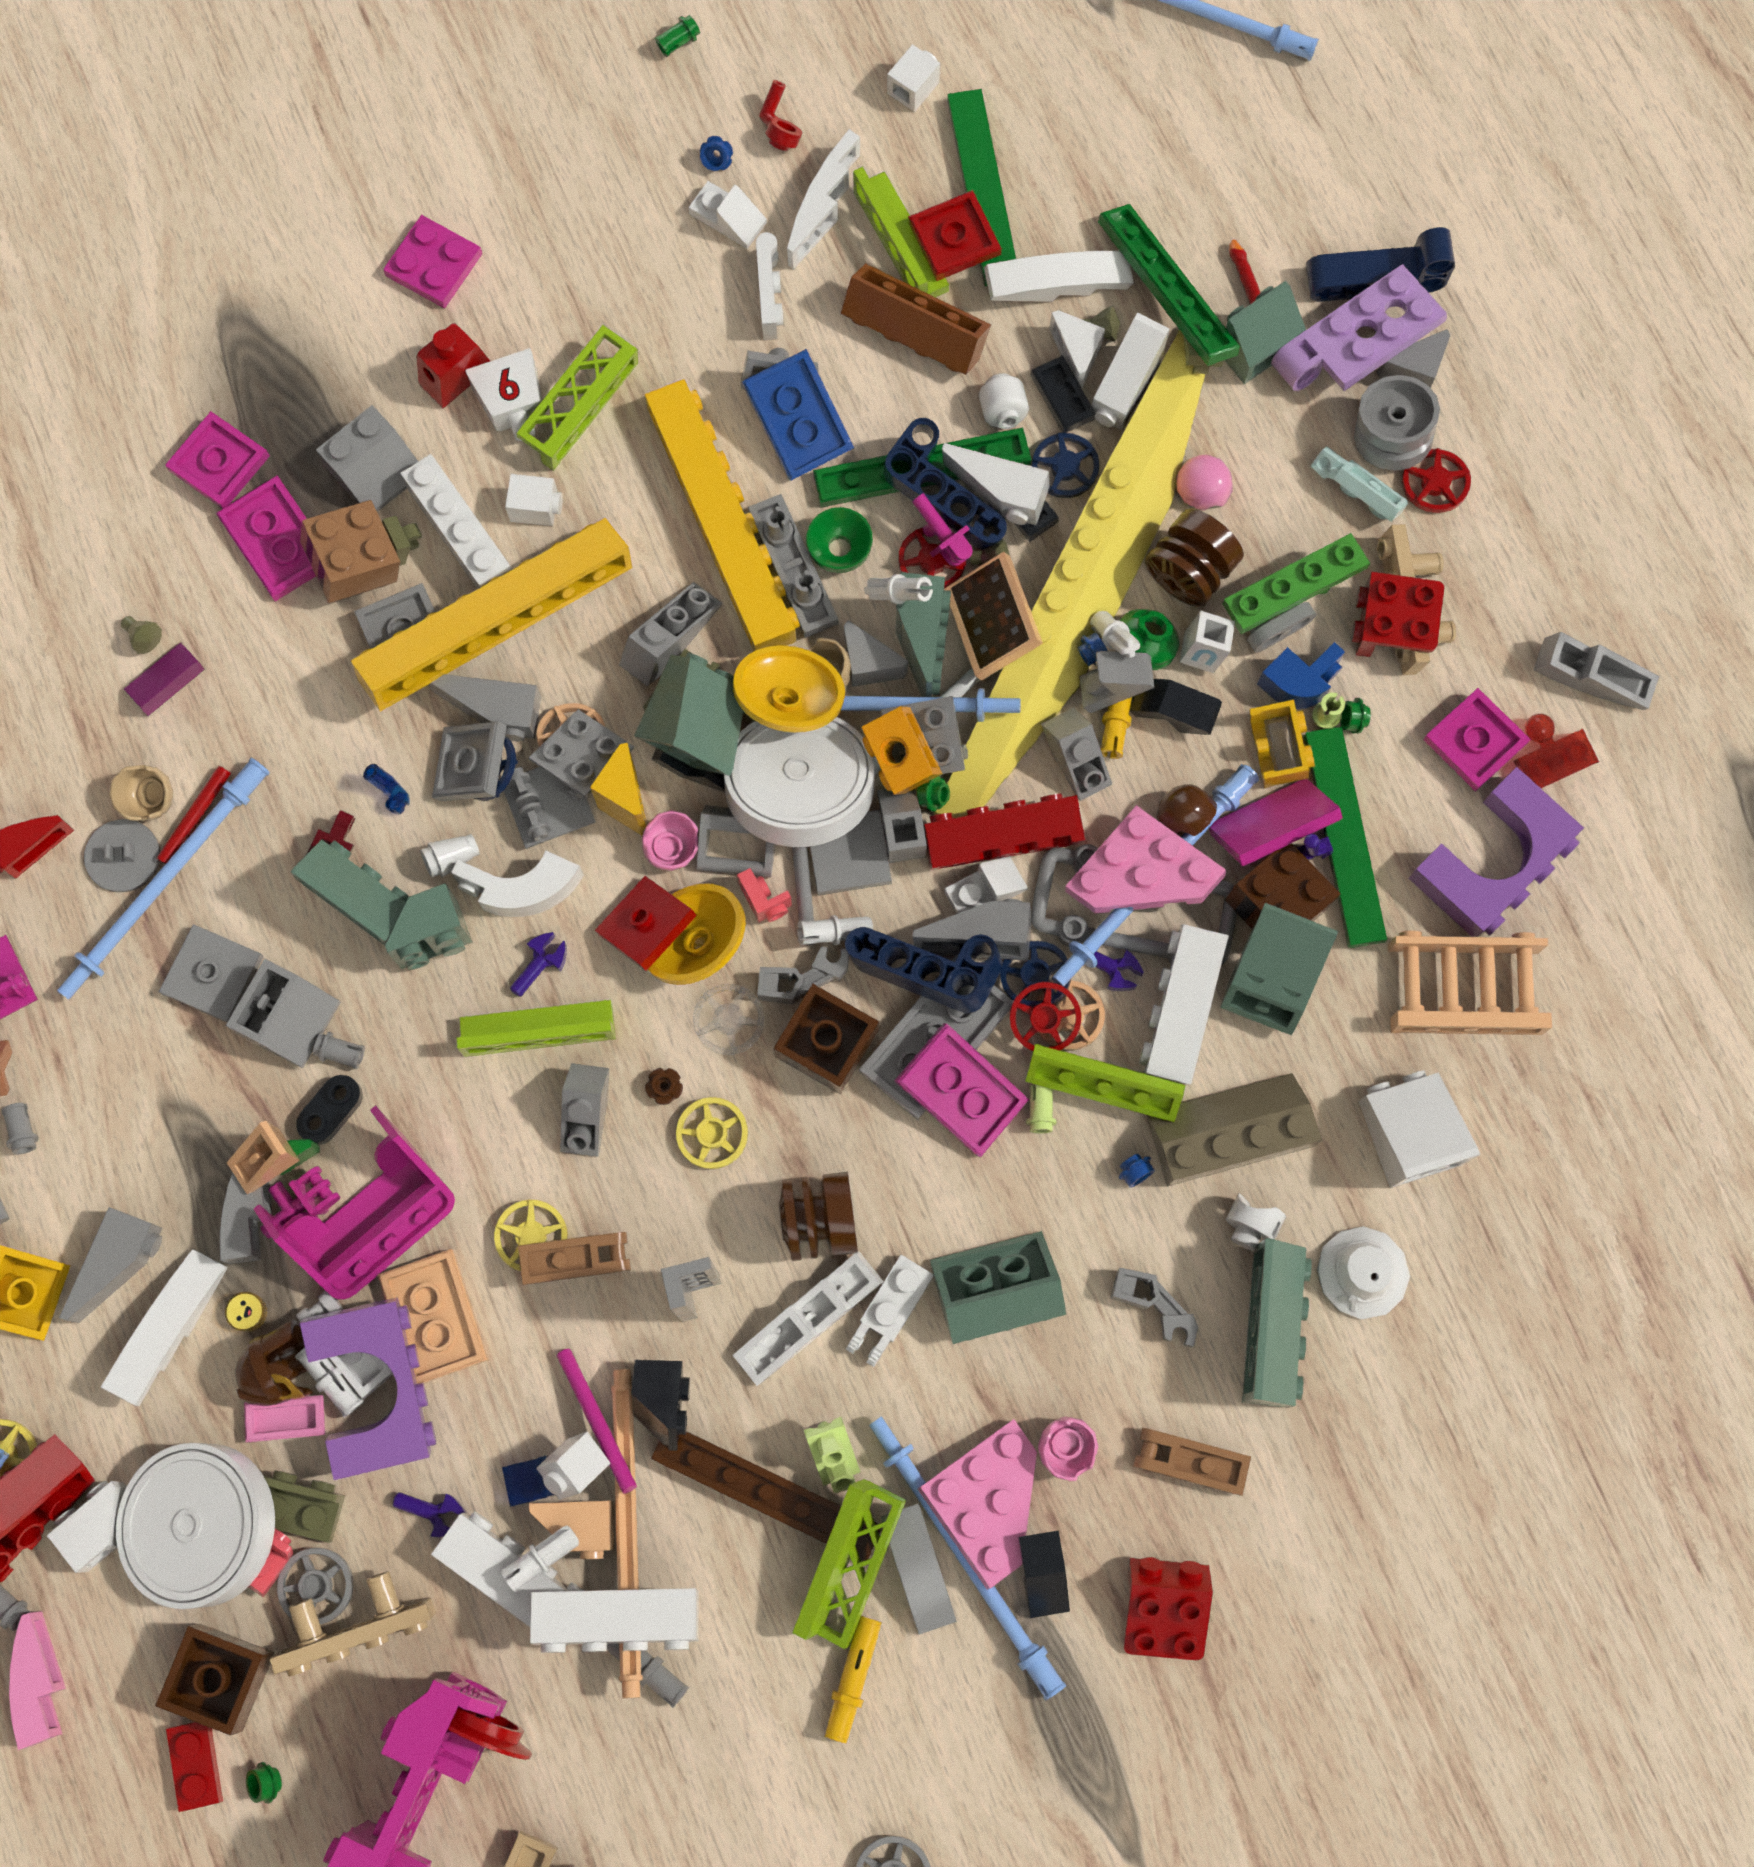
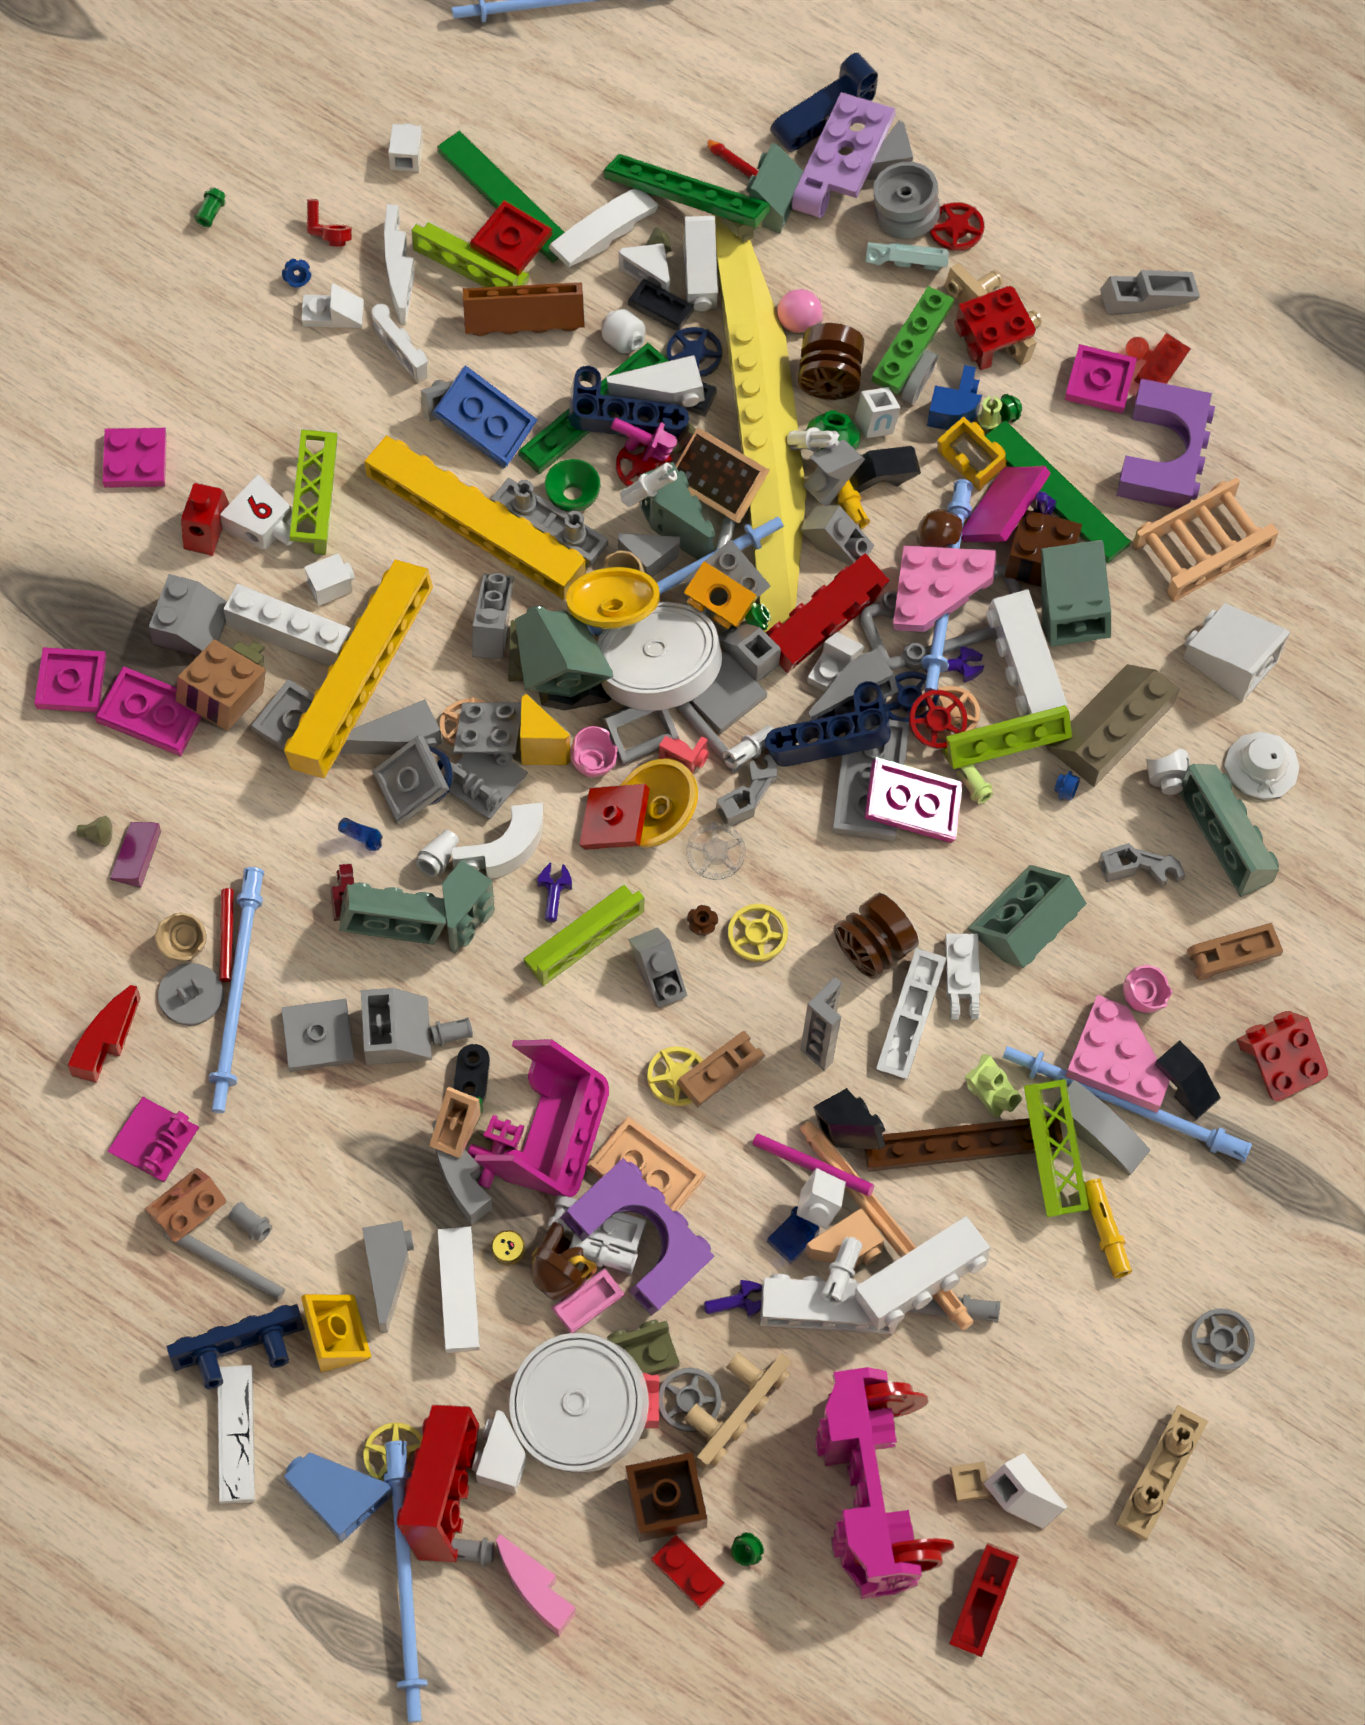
camera: 35 degrees left, 10 degrees down
reddish brown brick [773,983,879,1095] -> none
blue plate [1077,633,1108,666] -> none

